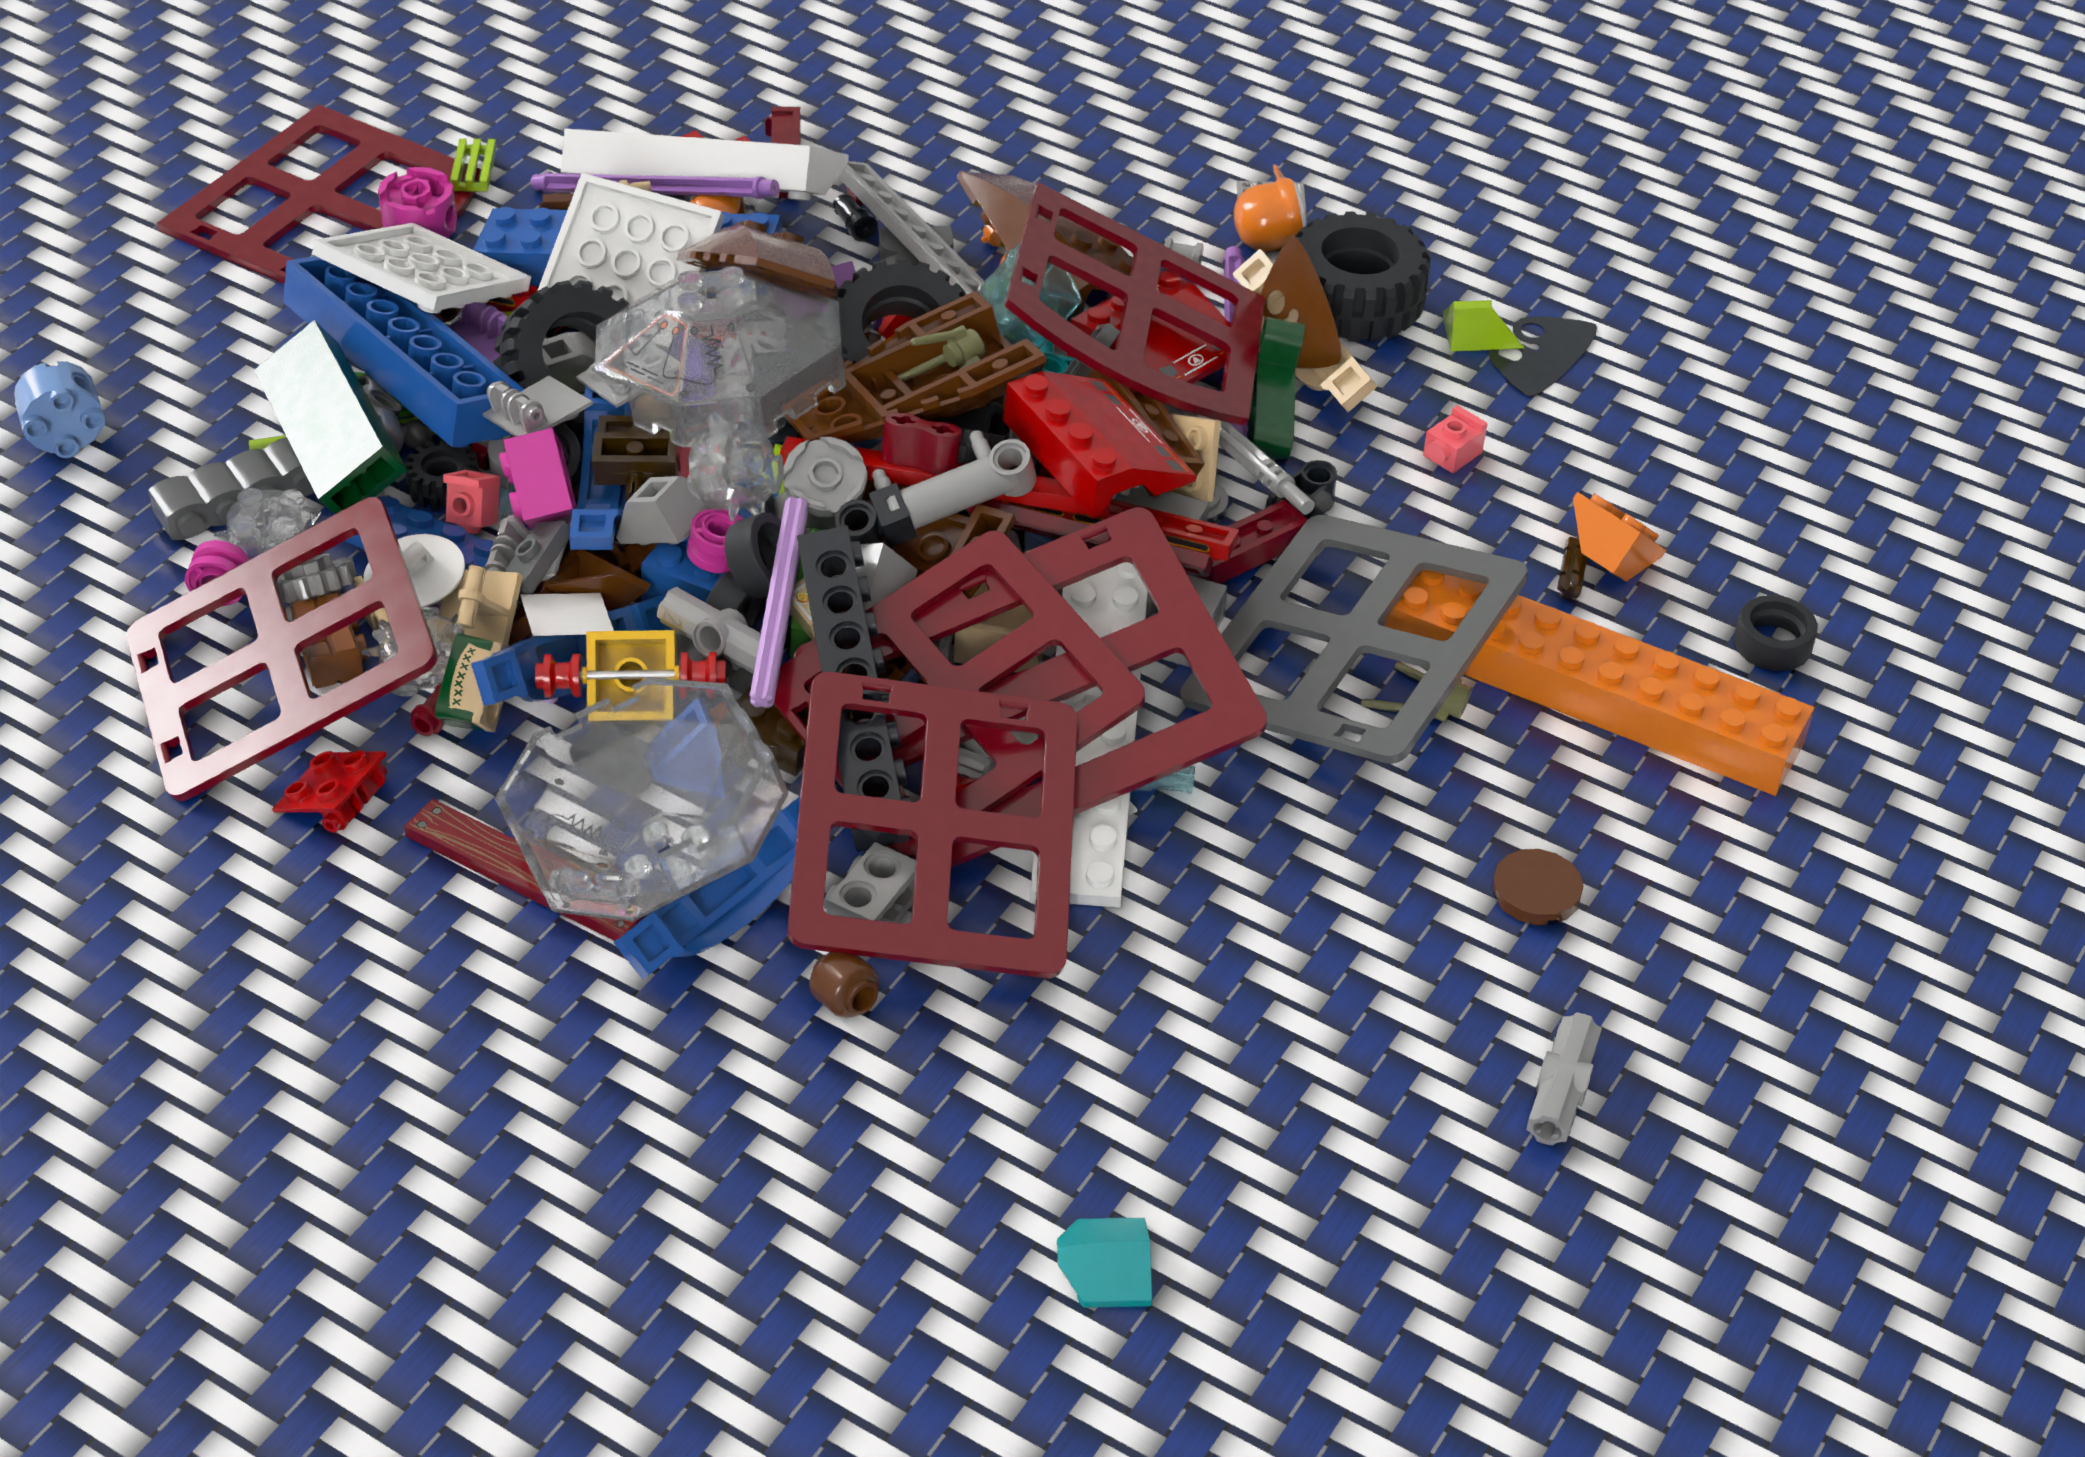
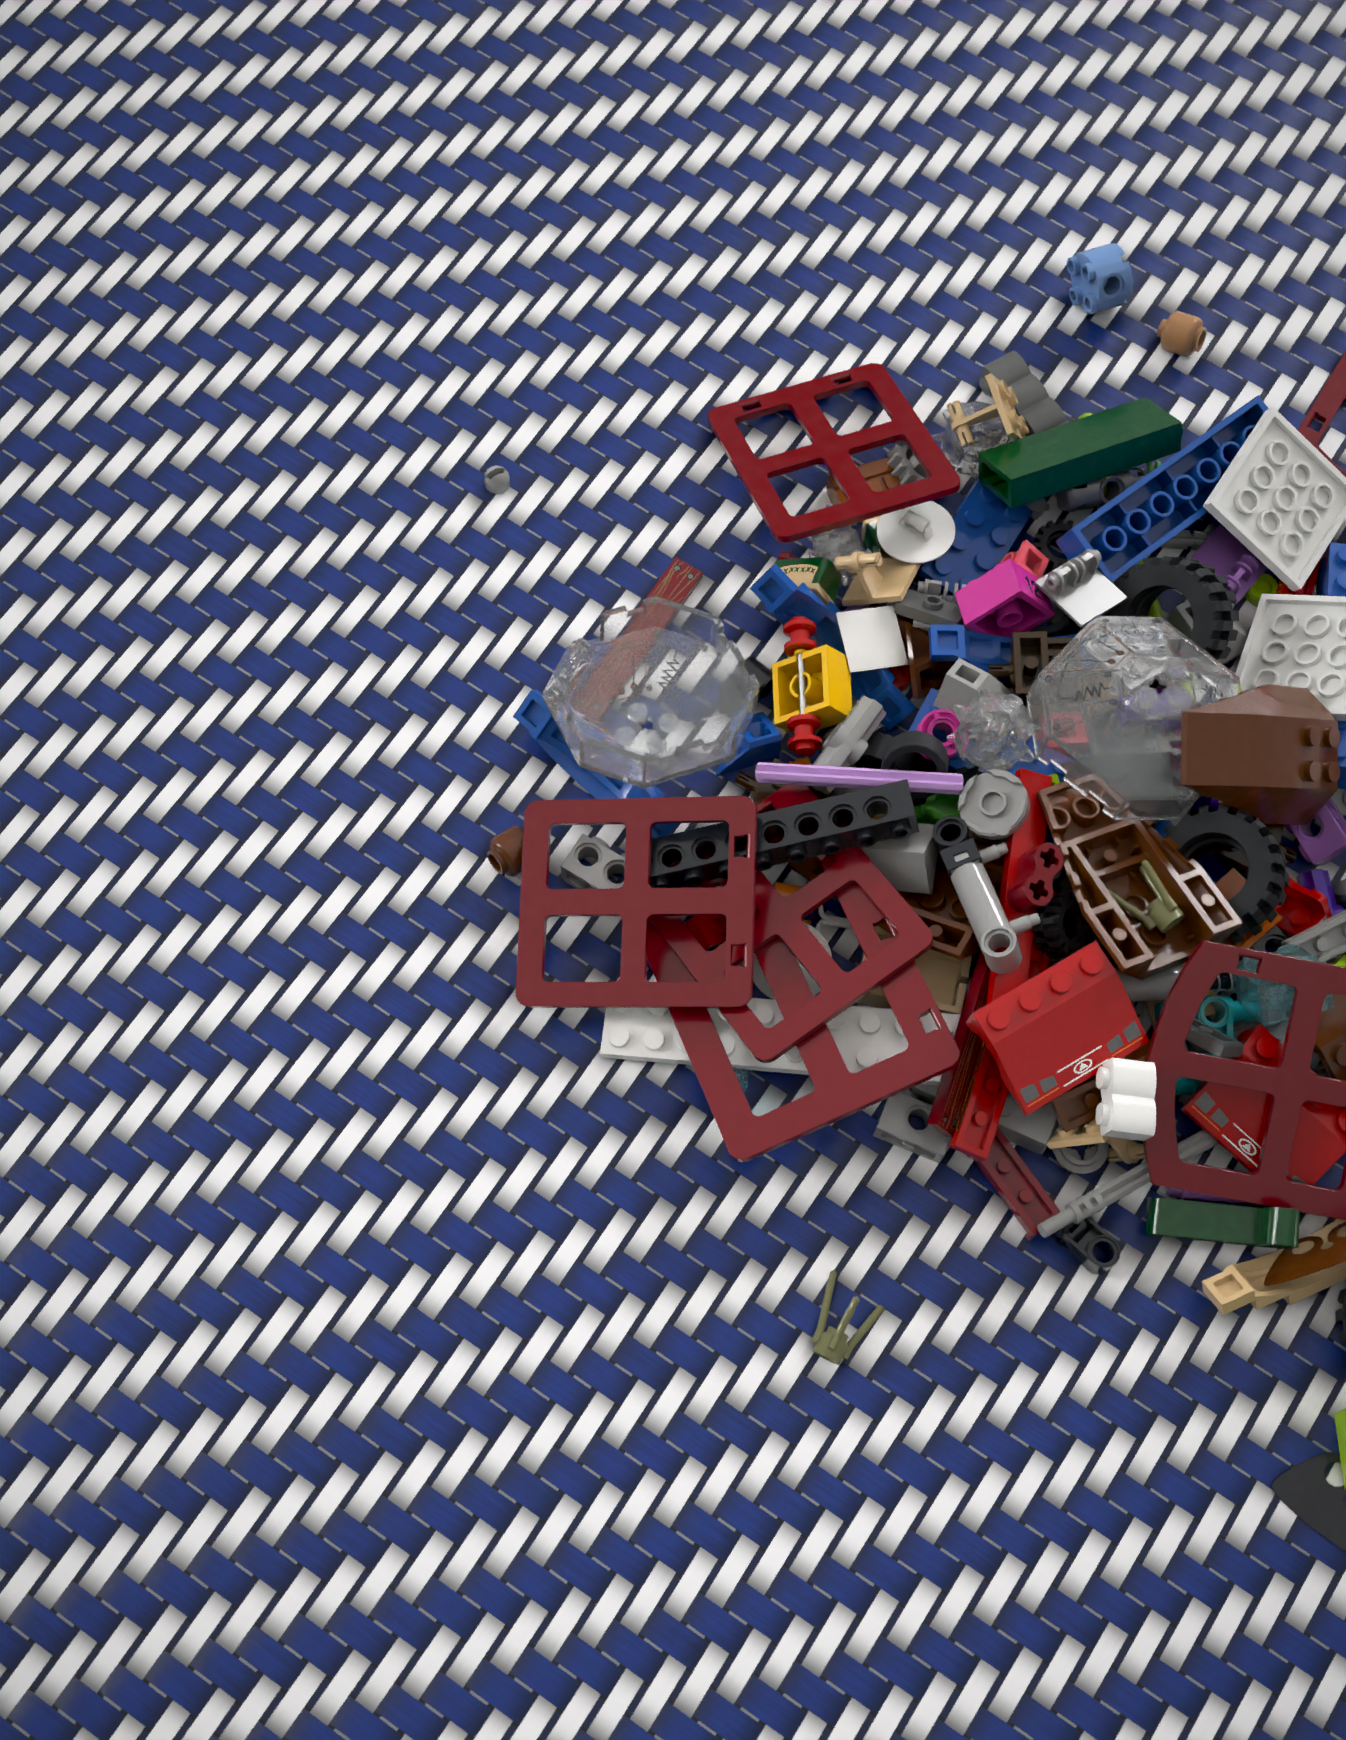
camera: 90 degrees right, 25 degrees up
dark pink wheel [185,540,250,606] -> none
red hinge [272,750,387,833] -> none
teal slope [1057,1218,1152,1308] -> none
dark grey window [1180,515,1528,764] -> none
orange brick [1384,570,1815,796] -> none
coral brick [1423,405,1488,474] -> none
reddish brown tile [1492,849,1584,925] -> none
light grey piece [1526,1012,1602,1146] -> none
dark brown axle [1557,536,1587,600] -> none
orange slope [1573,492,1667,582] -> none
black tyre [1734,595,1818,671] -> none
none -> light grey hinge [484,465,510,494]
none -> tan plate [947,373,1029,448]
none -> white brick [1095,1057,1156,1141]
none -> medium nougat head [1157,311,1207,357]

